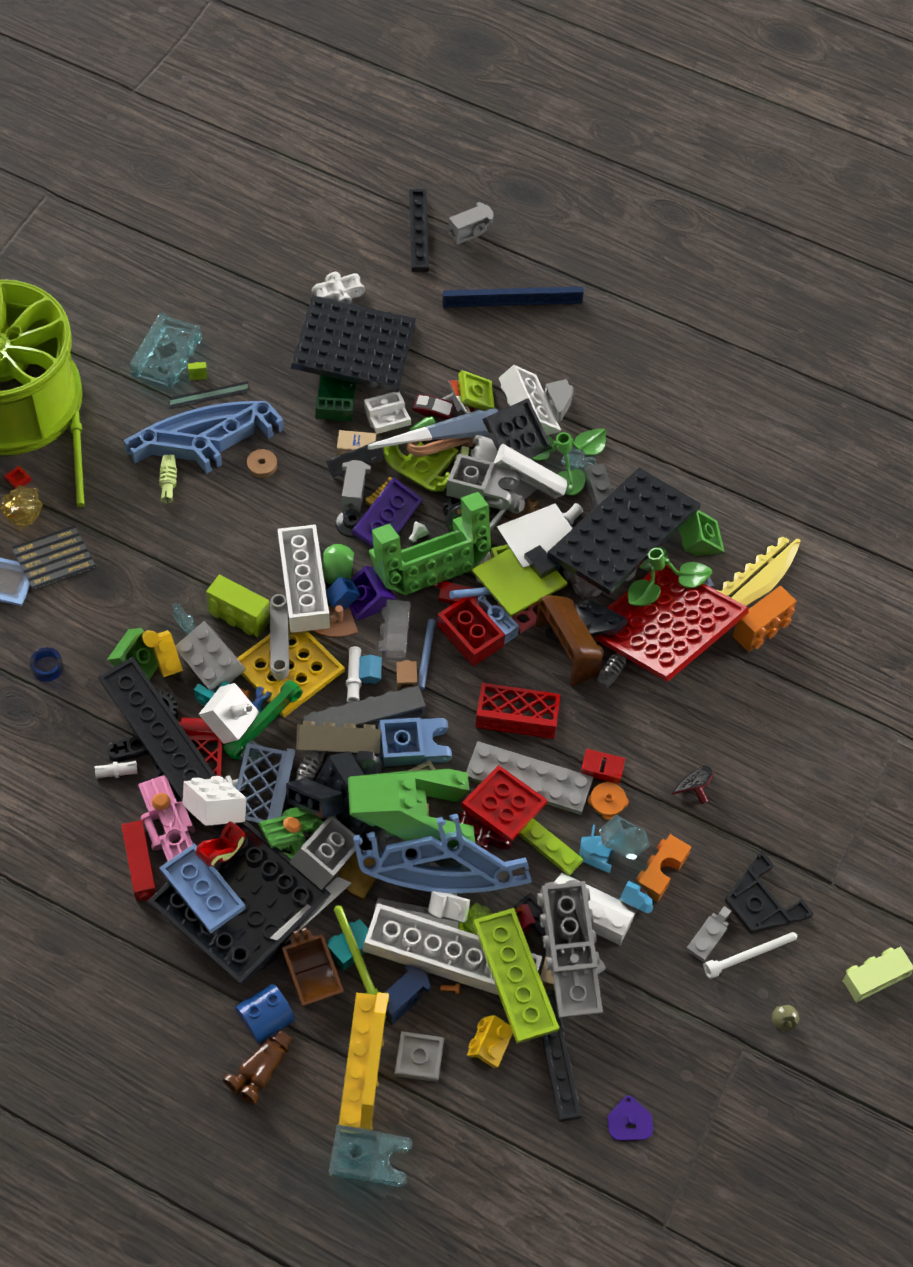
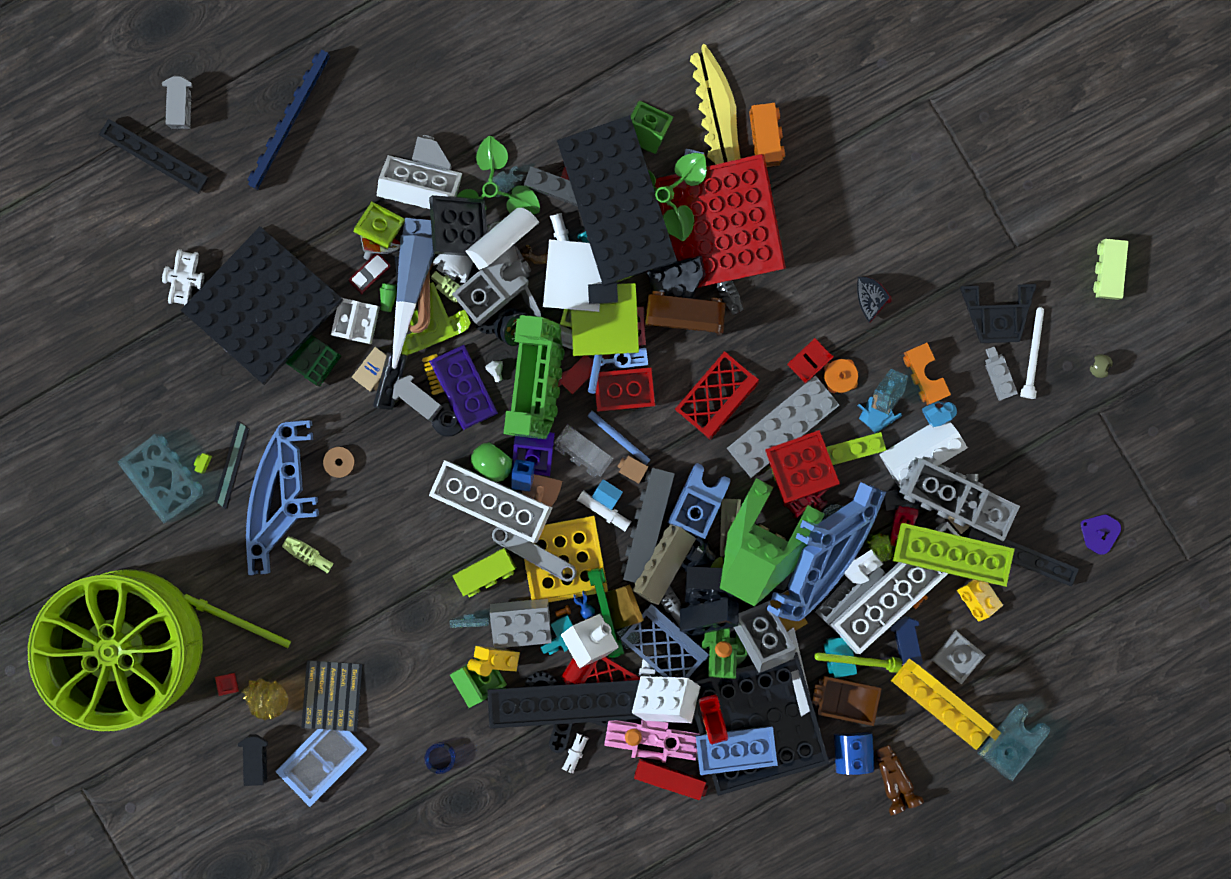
camera: 60 degrees left, 30 degrees up
none -> pearl gold tile [605,585,644,630]

